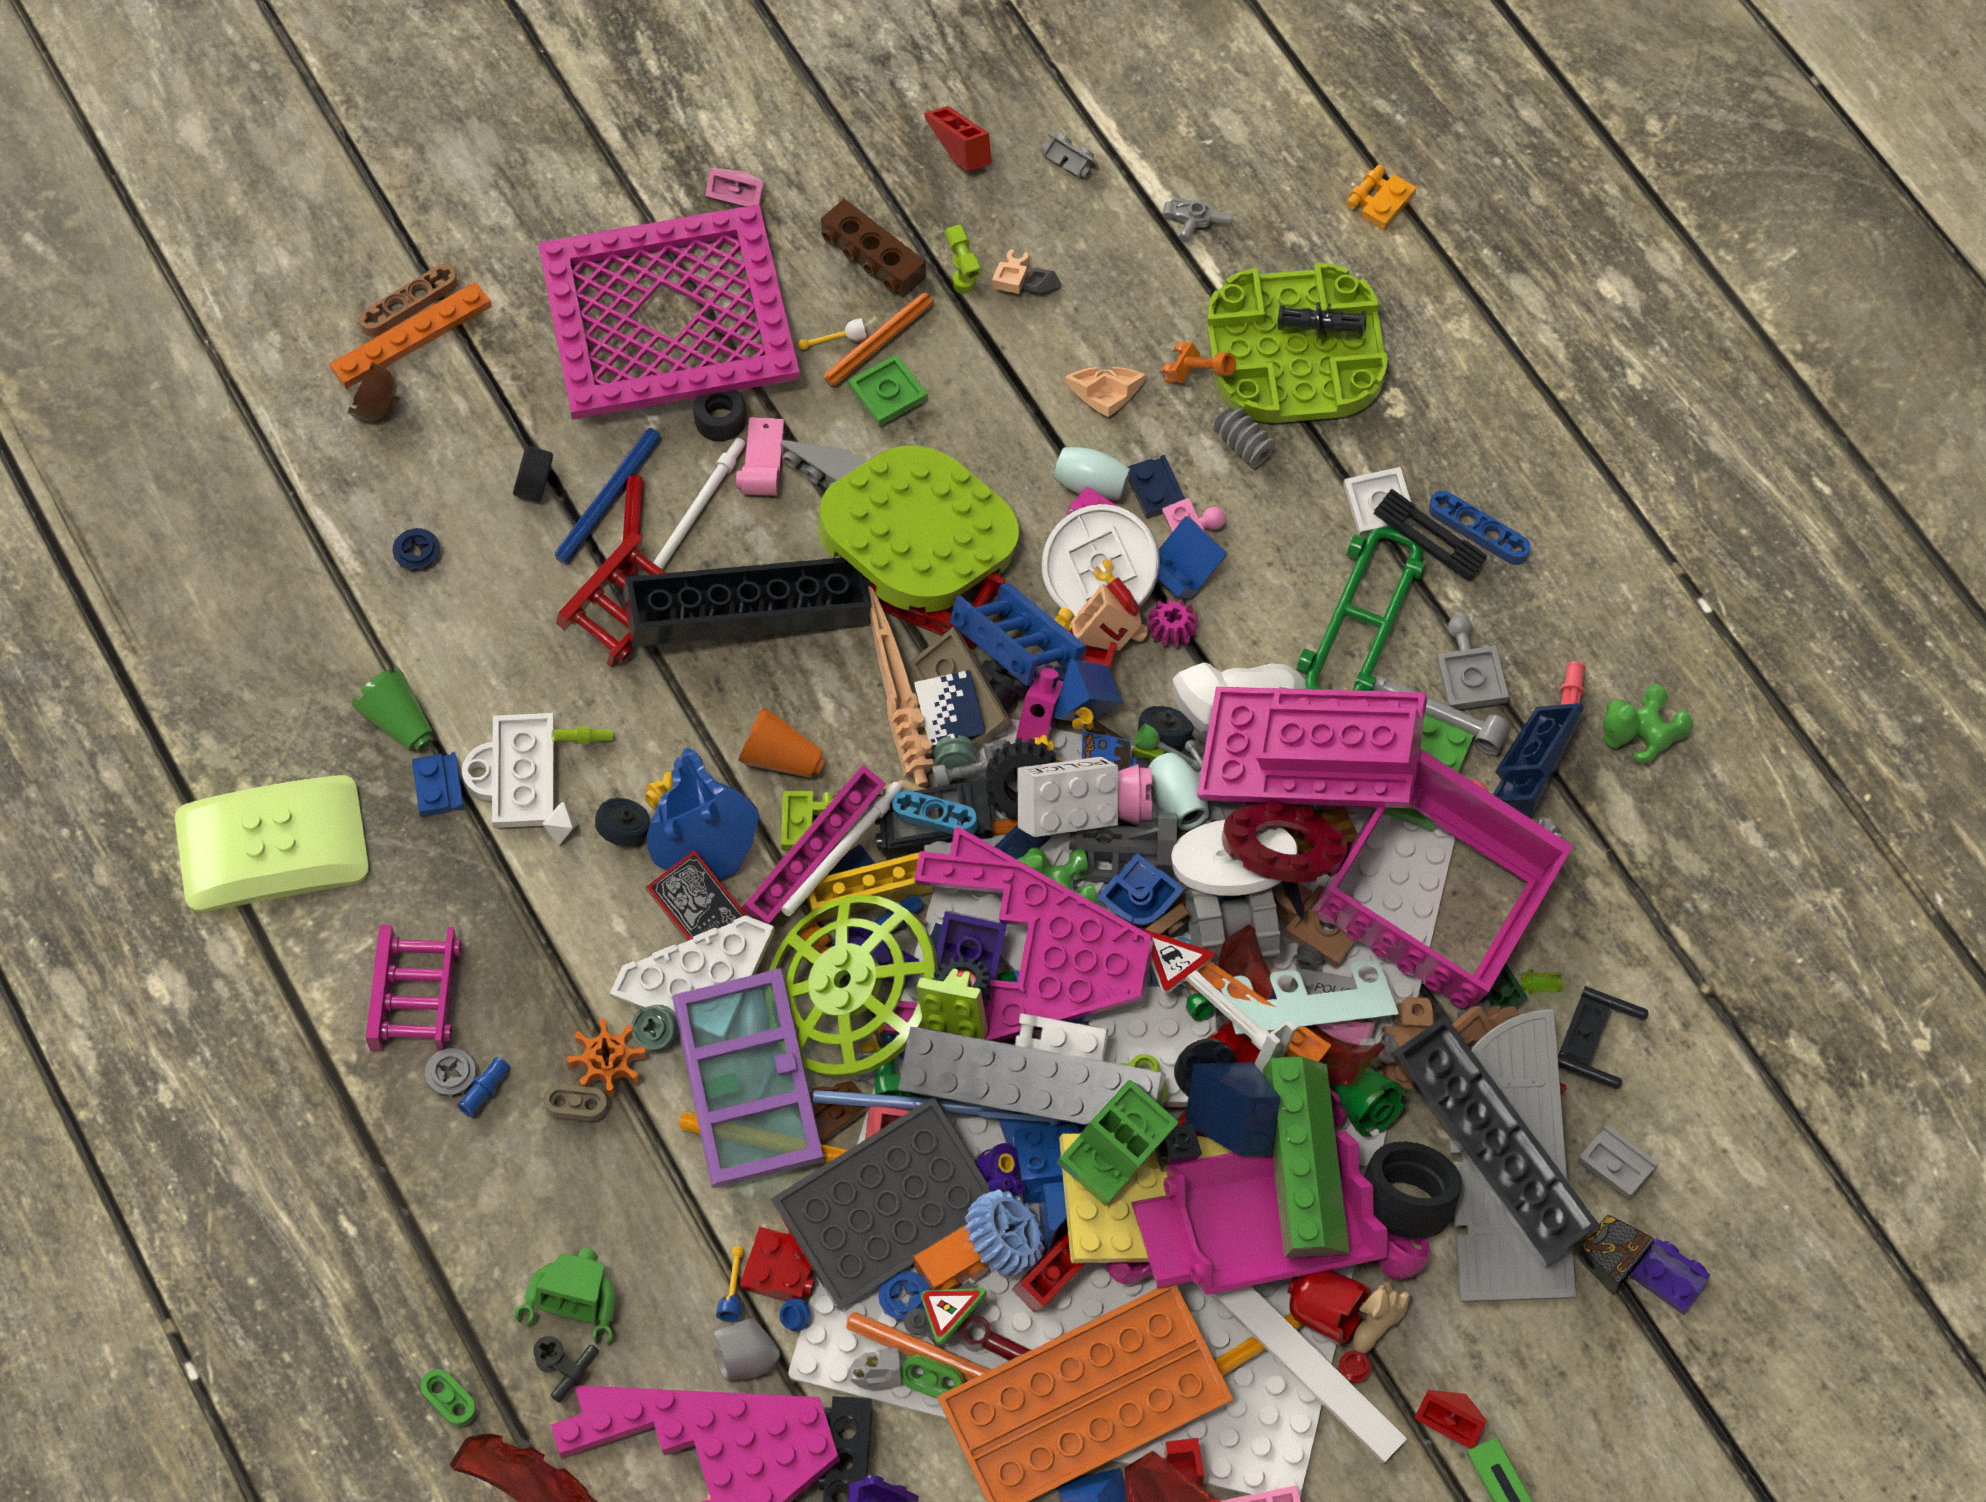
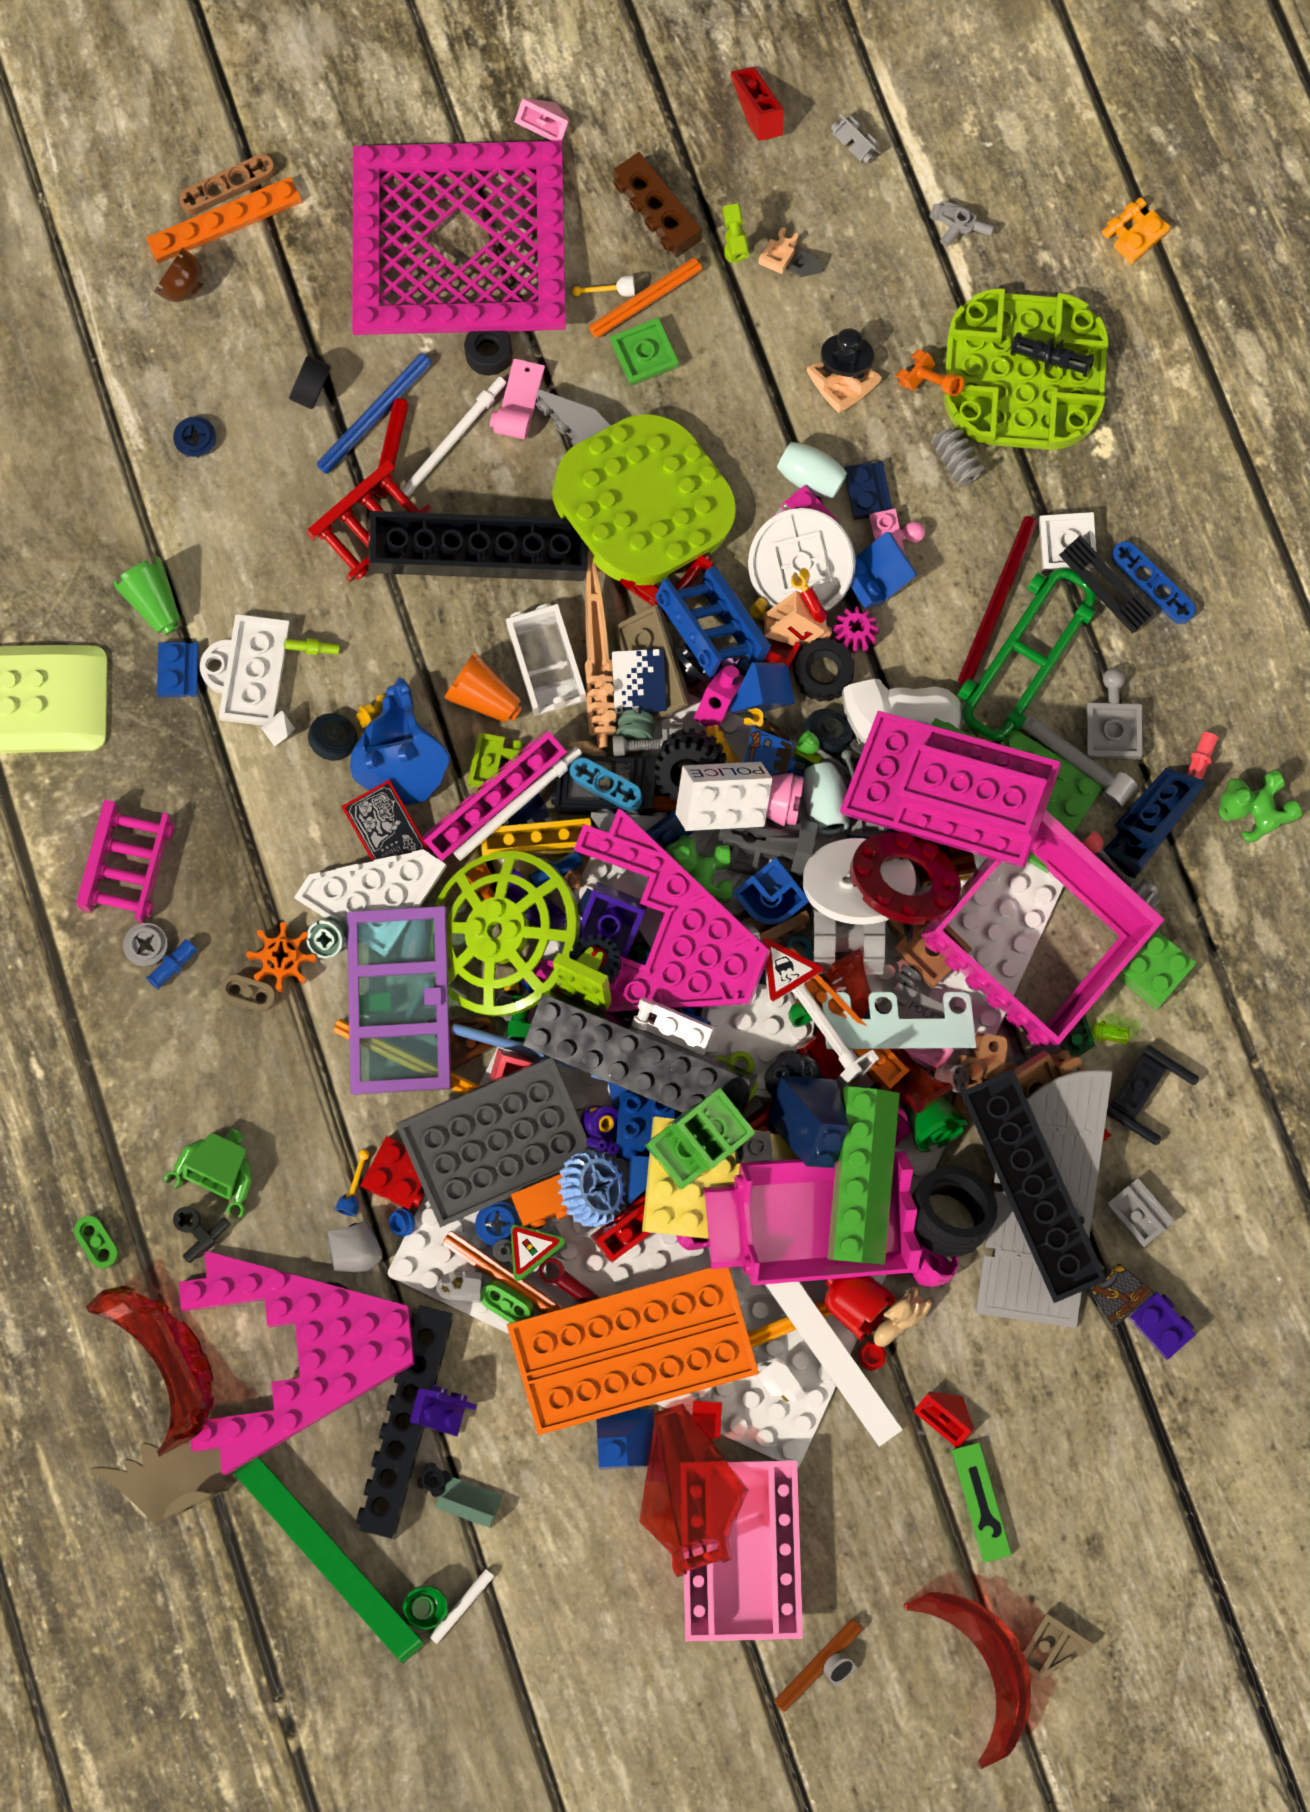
camera: 10 degrees right, 15 degrees up
none -> clear door [506,604,586,716]
none -> white rock [757,1358,805,1403]
none -> black tyre [794,638,855,702]
none -> black plate [821,328,874,379]
none -> dark red axle [958,516,1037,684]
none -> bright green brick [1116,930,1196,1011]

